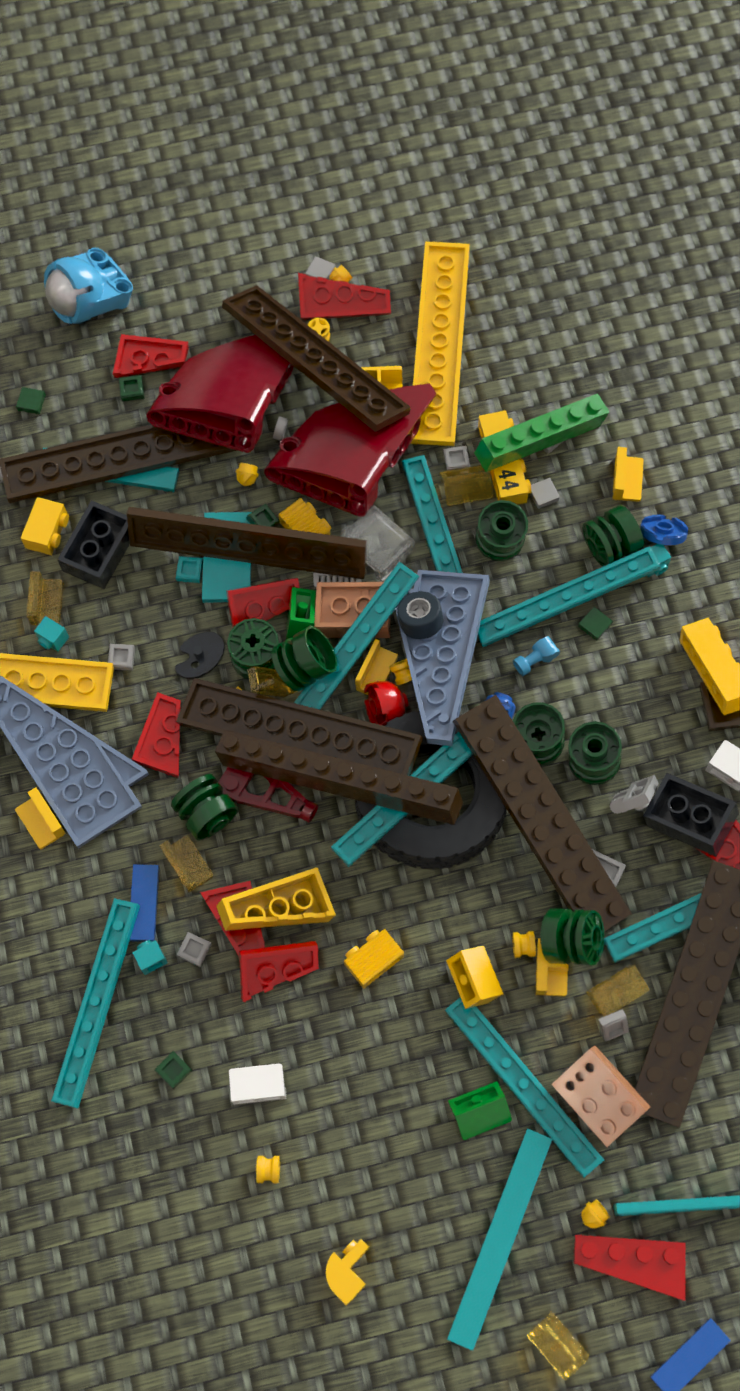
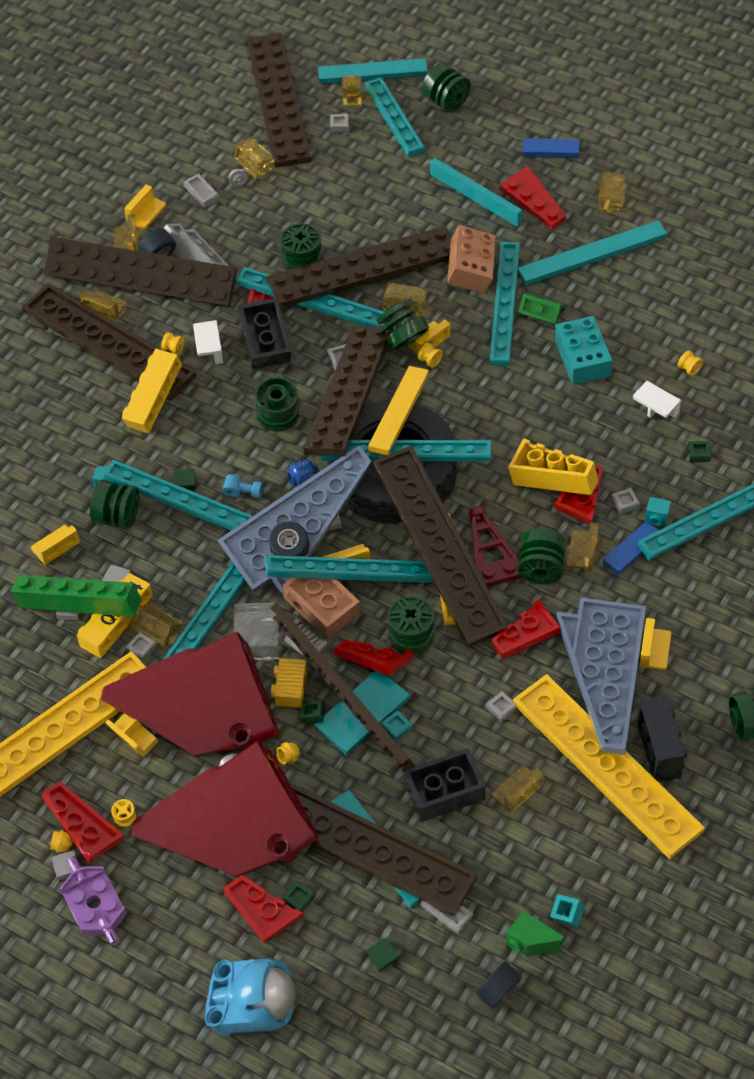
camera: 135 degrees left, 15 degrees down
yellow brick [21,497,69,555] -> none
teal plate [34,616,69,652] -> none
black piece [175,632,225,679] -> none
dark brown brick [215,730,463,825] -> none
dark brown plate [222,285,411,432] -> none
red wing [239,941,319,1002] -> none
clear yellow panel [247,666,297,697] -> none
dark green wheel [272,626,337,691] -> none
green slope [286,587,316,640] -> none
yellow brick [326,1239,369,1305] -> none
yellow brick [344,929,404,989] -> none
red cylinder [364,681,408,726] -> none
yellow wheel [389,658,412,685] -> none
yellow brick [446,946,503,1009] -> none
dark green wheel [475,500,528,561] -> none
dark green wheel [513,702,565,766] -> none
yellow plate [581,1199,610,1229] -> none
light grey tile [598,1009,629,1041] -> none
light grey hinge [609,775,659,814] -> none
blue tile [640,515,688,545] -> none
none -> medium lavender plate [60,856,126,946]
none -> yellow tile [368,366,429,455]
none -> teal piece [555,316,612,385]

